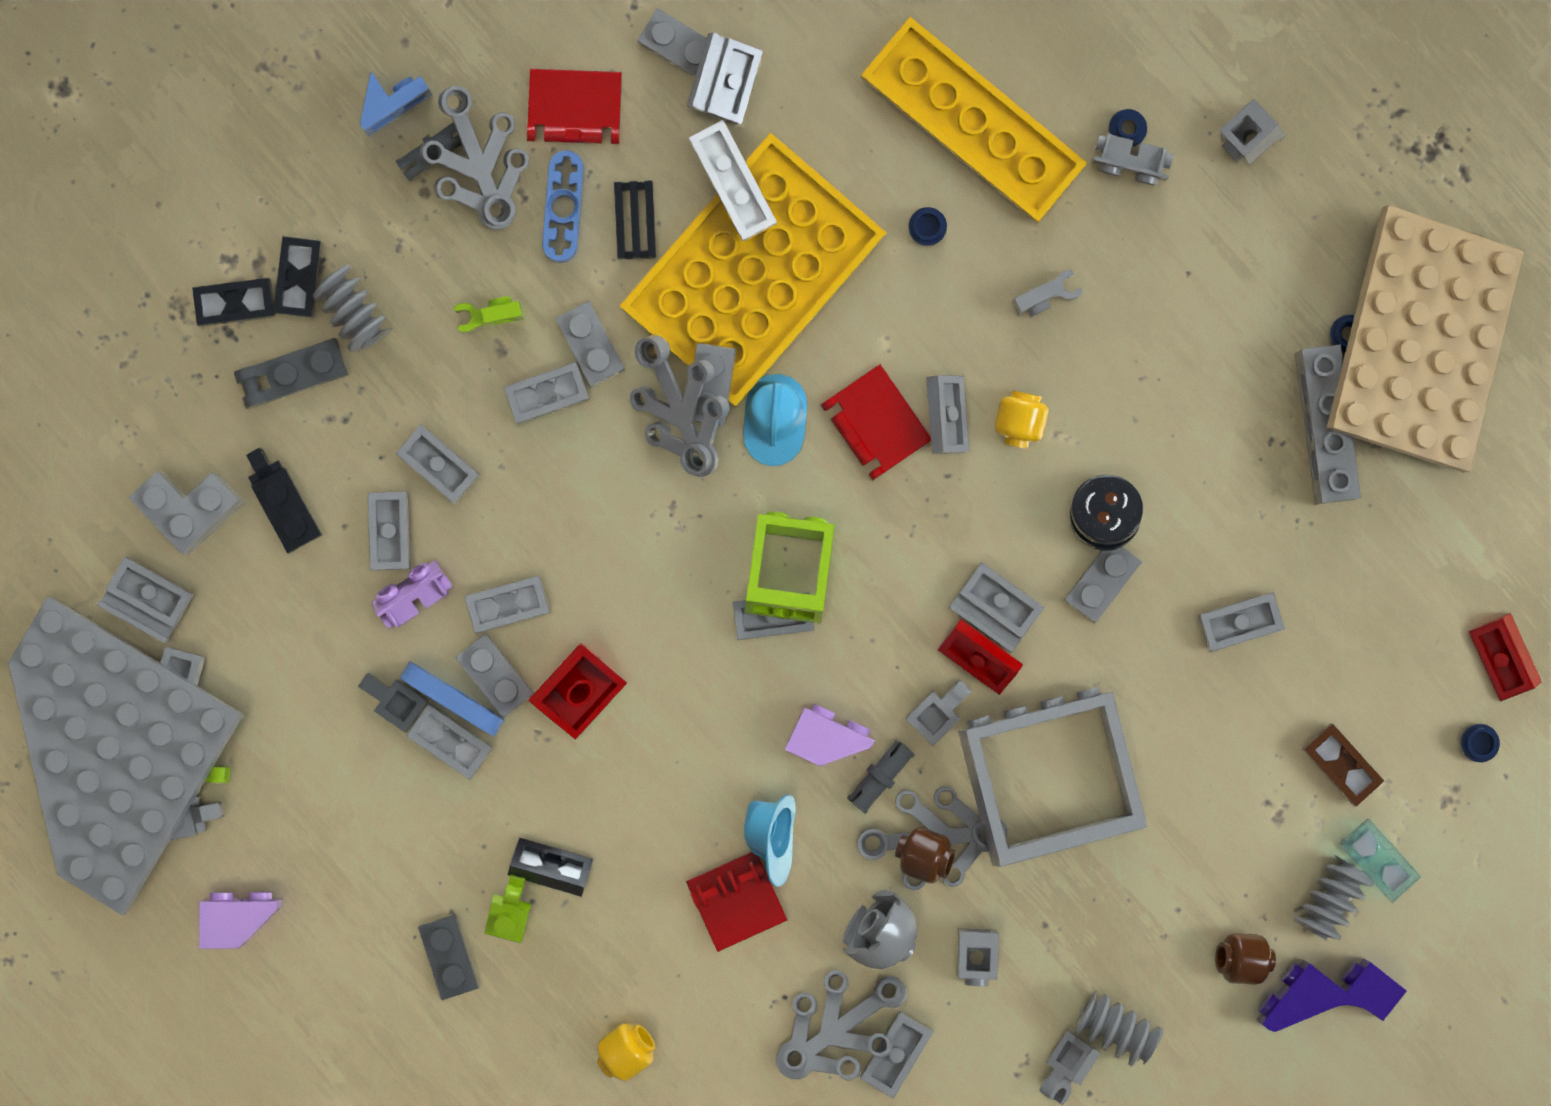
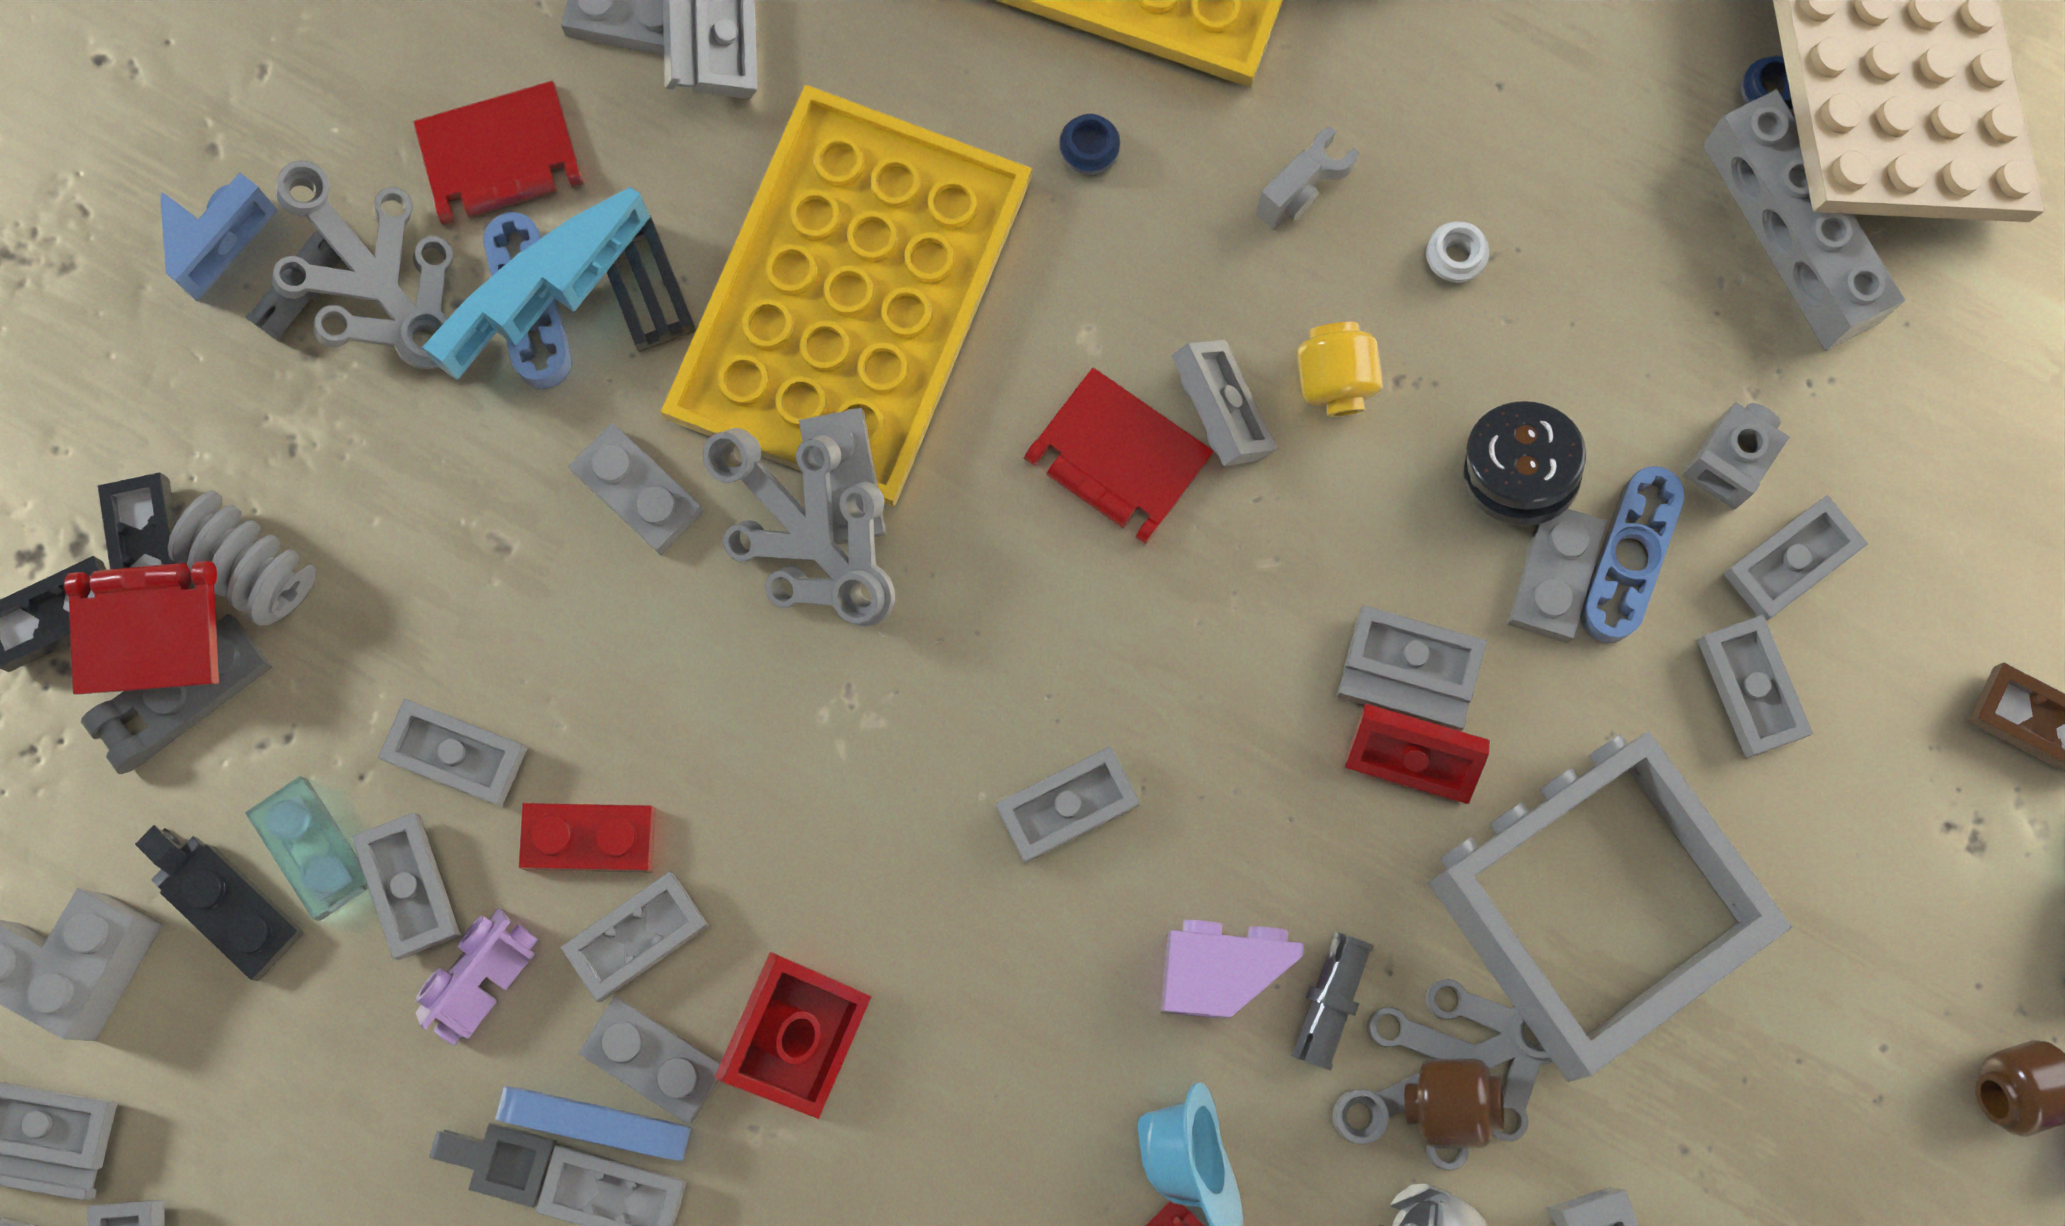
camera: 15 degrees left, 10 degrees down
lime plate [454,296,524,333] -> none
light grey piece [504,362,590,424] -> none
white plate [689,120,777,242] -> none
medium azure piece [743,374,807,466] -> none
lime window [745,511,835,624] -> none
light grey plate [906,680,971,746] -> none
none -> red piece [64,560,219,695]
none -> clear light blue piece [245,776,369,921]
none -> medium azure slope [422,187,650,380]
none -> red plate [518,803,656,873]
none -> white plate [1426,221,1489,283]
none -> medium blue beam [1580,466,1684,643]
none -> light grey brick [1682,402,1790,509]
none -> light grey plate [1697,615,1813,759]

